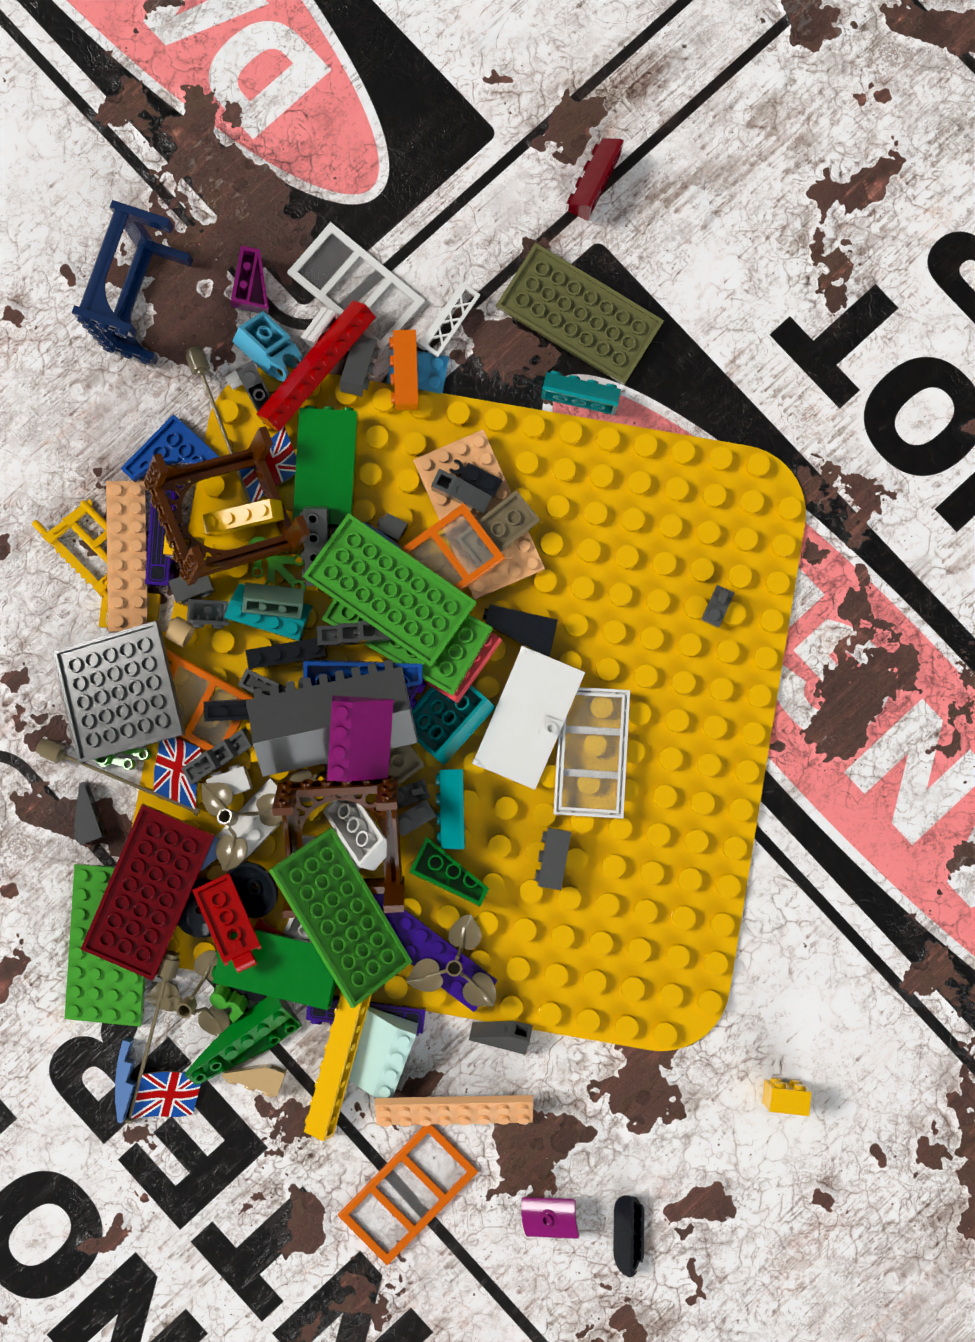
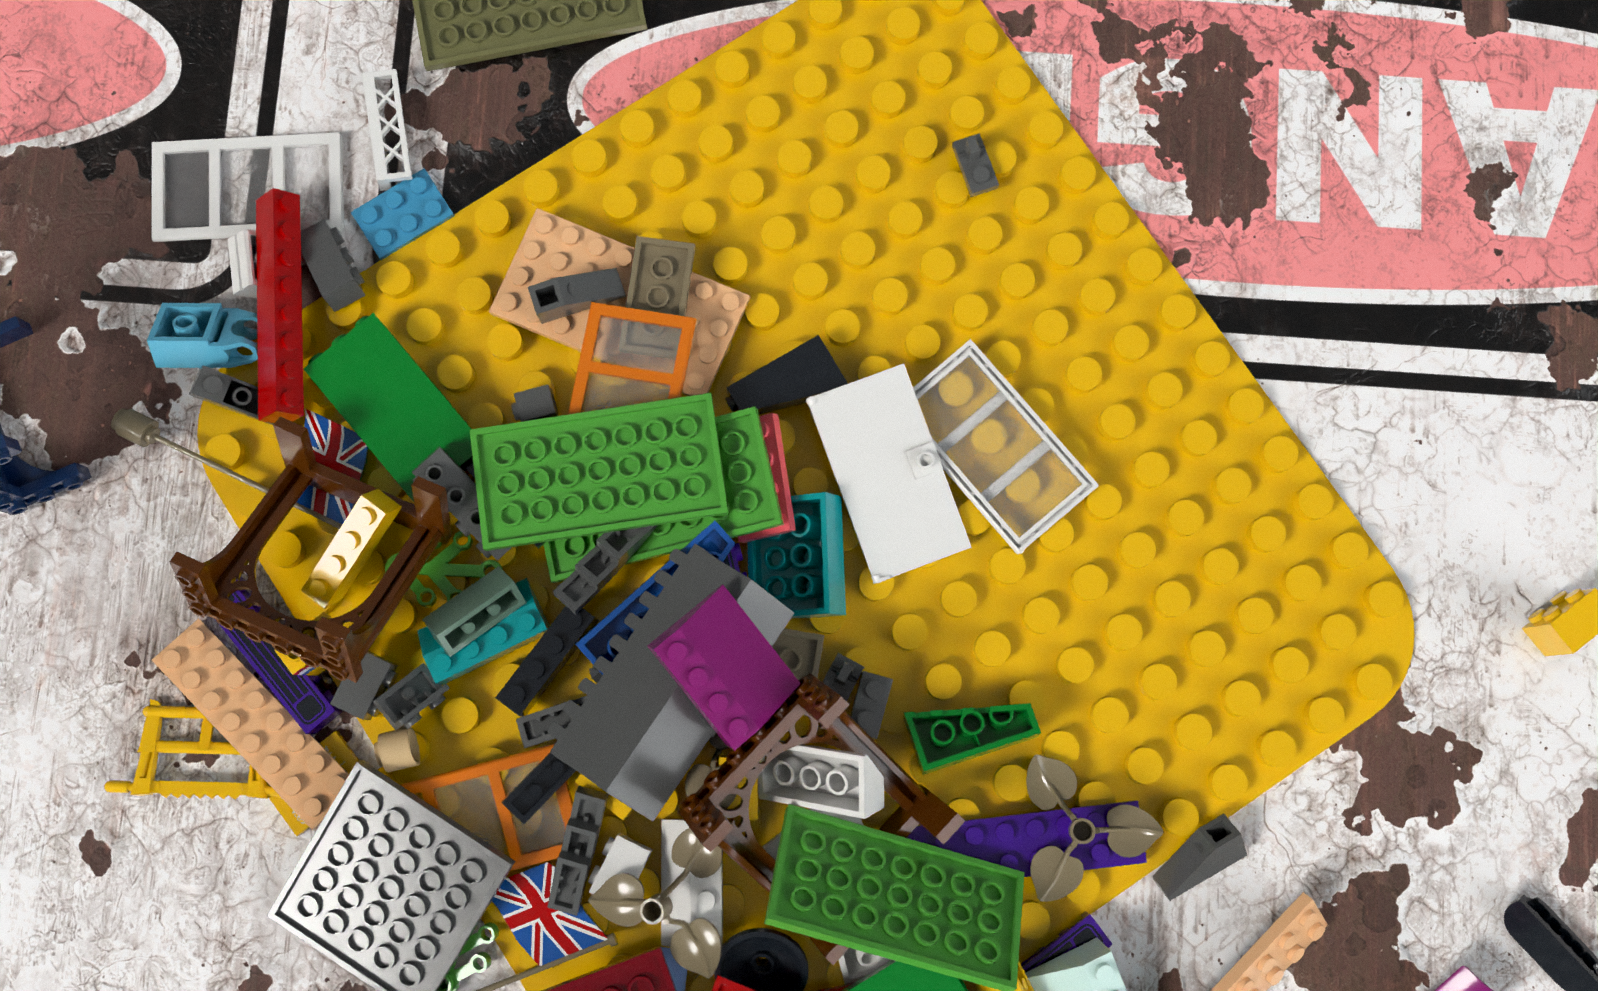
camera: 45 degrees left, 5 degrees down
blue plate [120,414,219,482] -> none
white tile [225,370,242,390] -> none
magenta wedge [231,245,269,315] -> none
orange brick [389,330,419,410] -> none
teal slope [436,769,465,849] -> none
black plate [449,459,503,498] -> none
dark grey brick [534,827,571,890] -> none
teal slope [541,371,621,415] -> none

